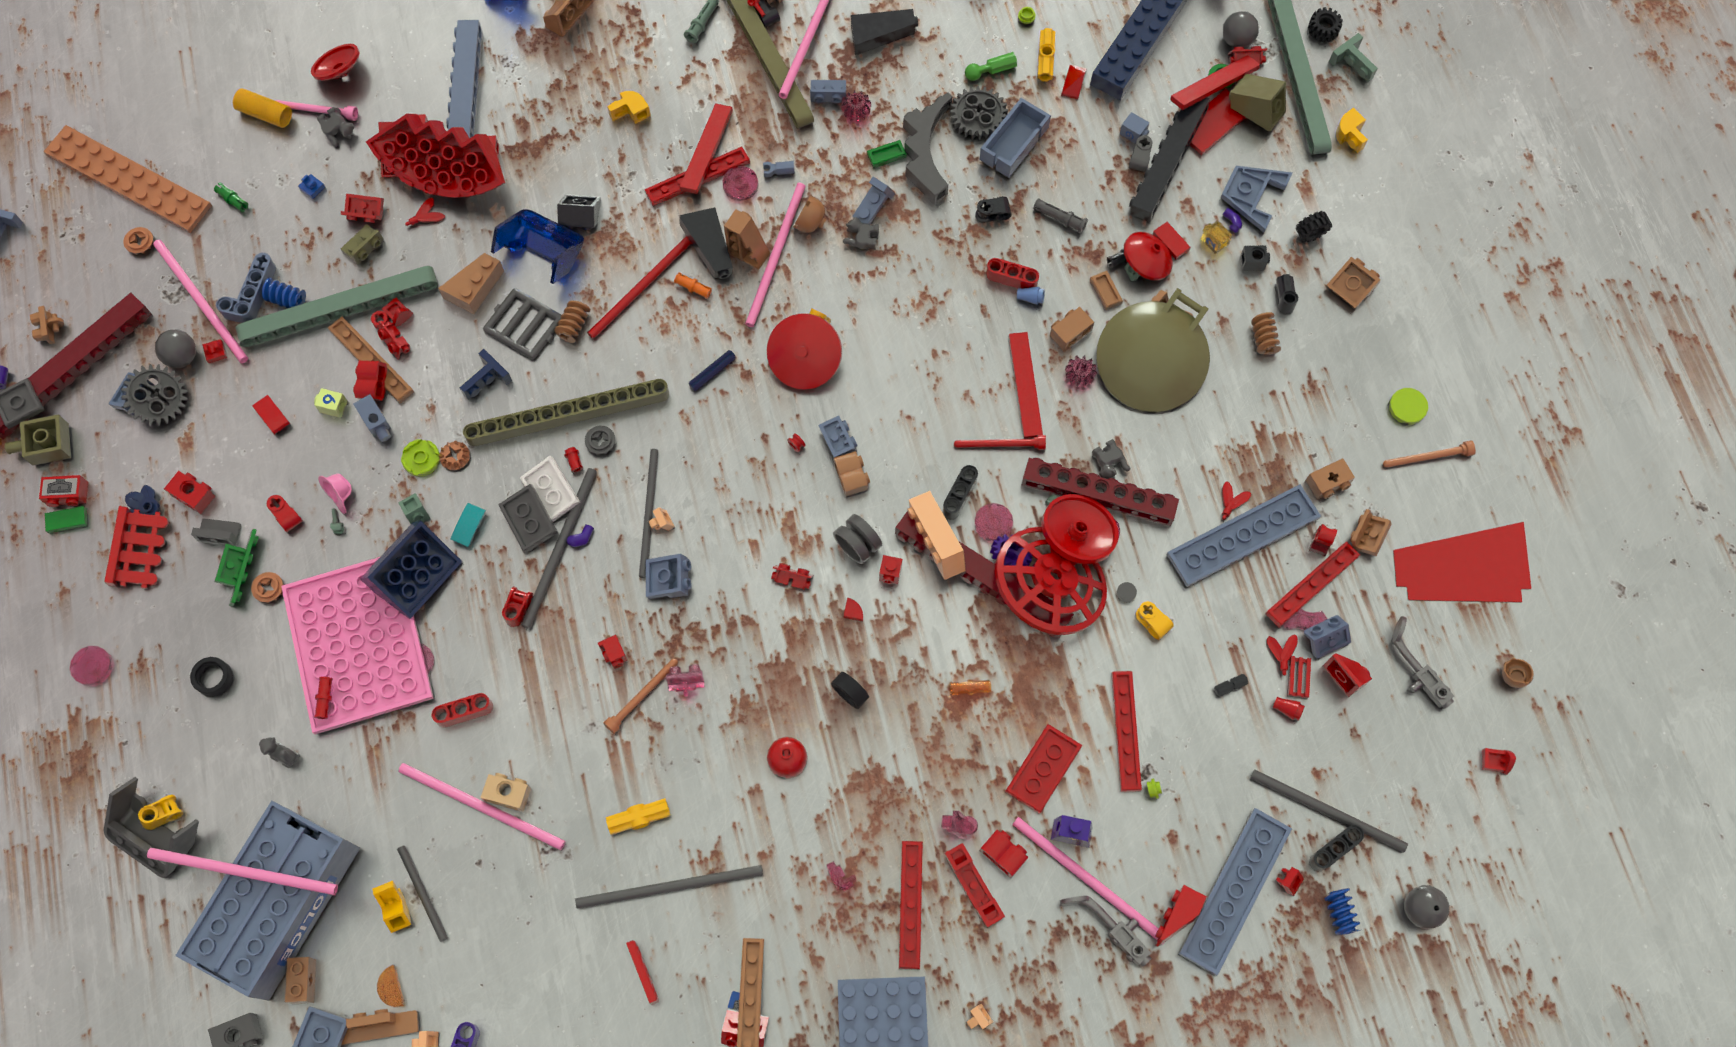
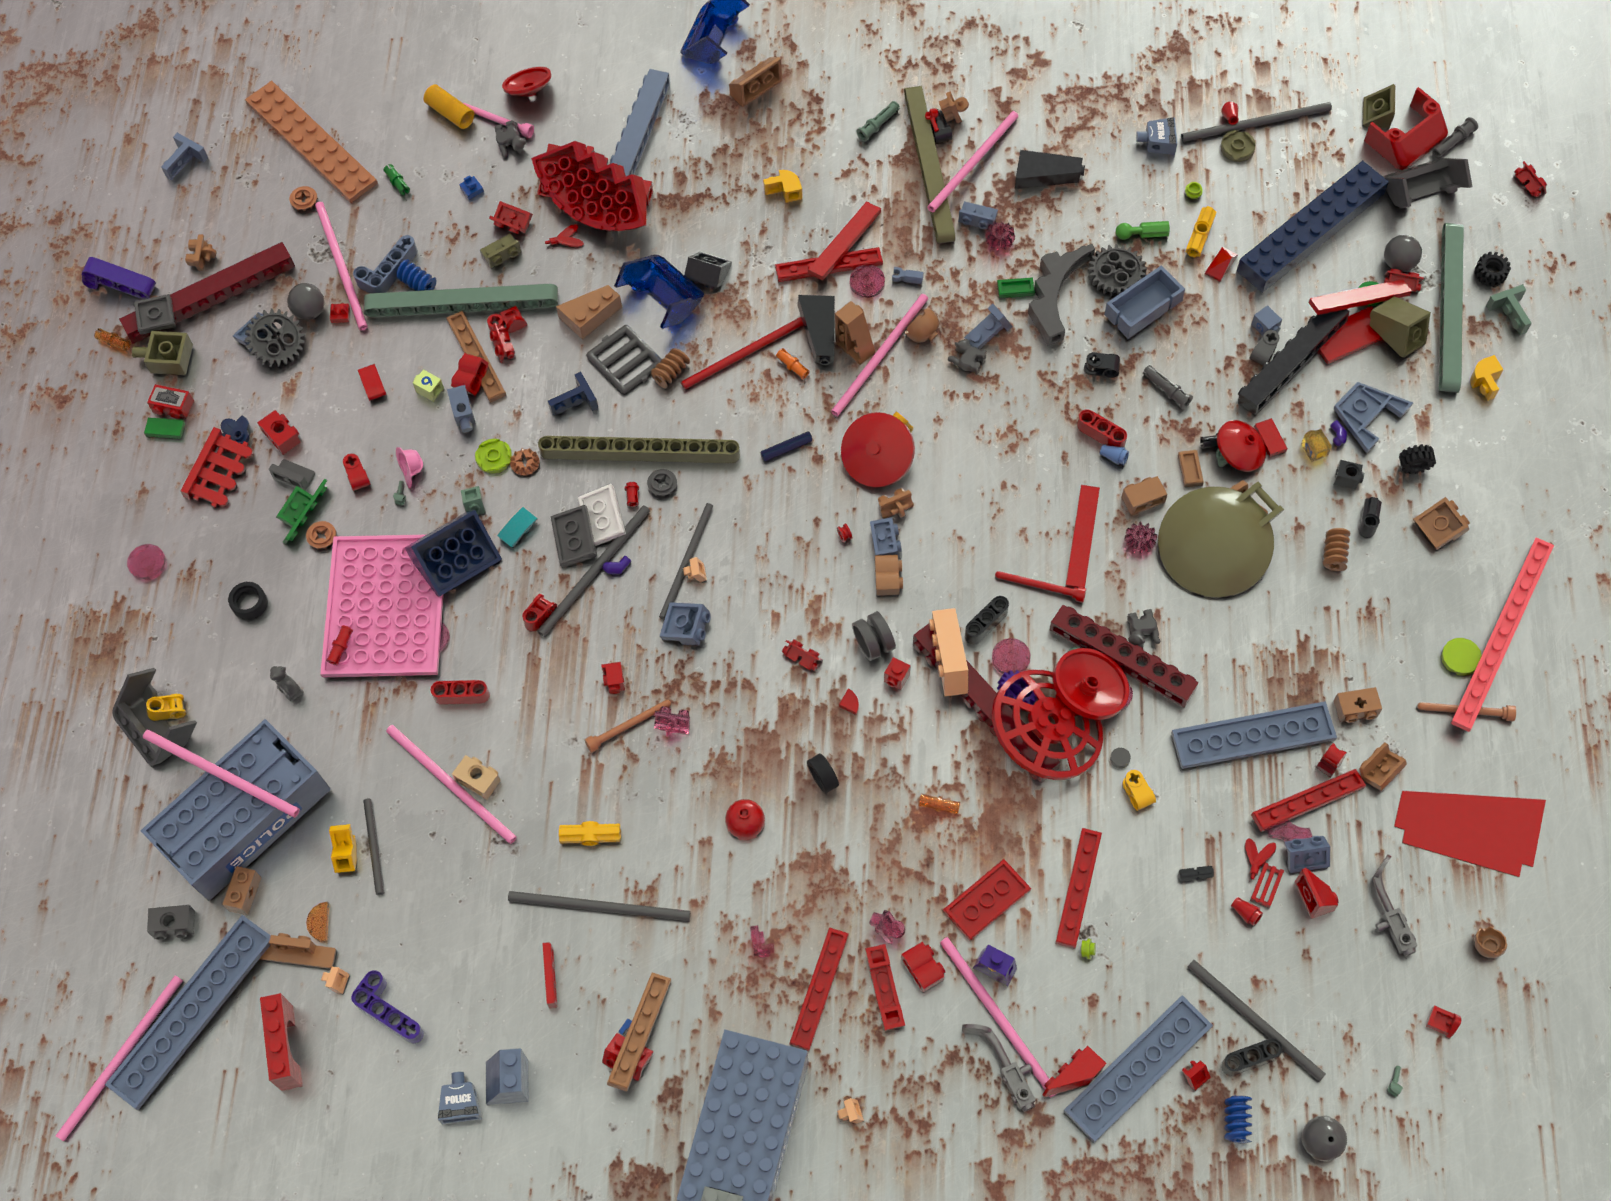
camera: 20 degrees right, 5 degrees down
red piece [1222,481,1251,520] -> none
none -> medium nougat hips [878,488,914,519]
none -> sand green hand [1387,1066,1403,1097]
none -> coral plate [1451,538,1554,732]

